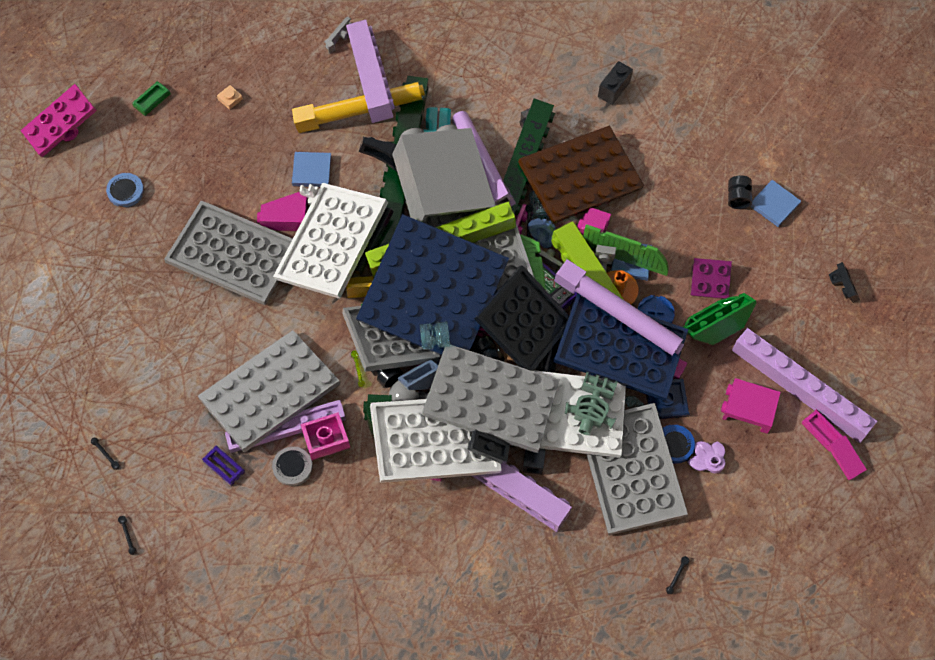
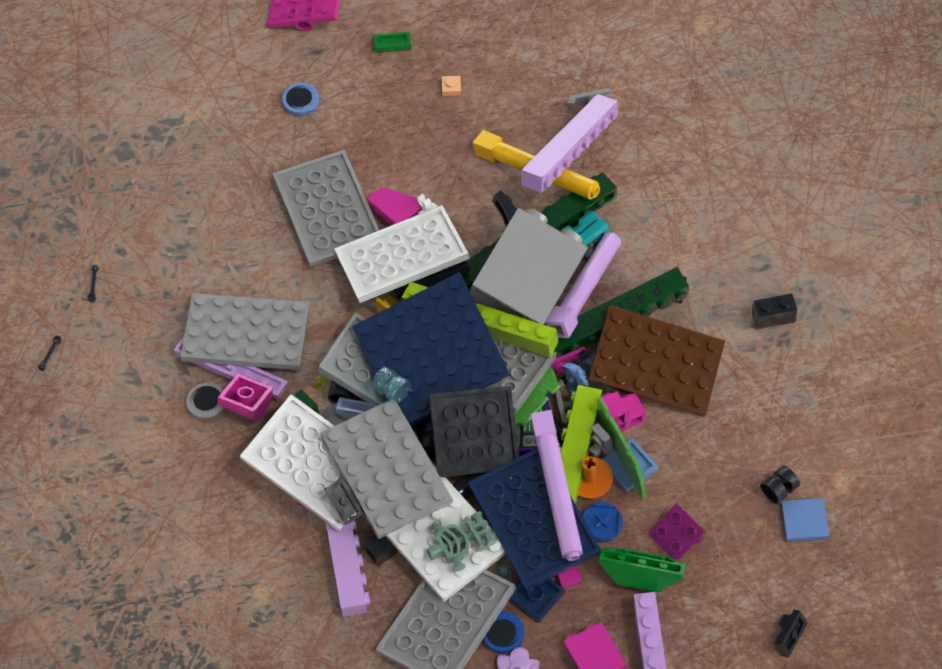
camera: 50 degrees right, 5 degrees down
dark purple tile [202,445,245,486] -> none
medium blue tile [292,152,331,187] -> none

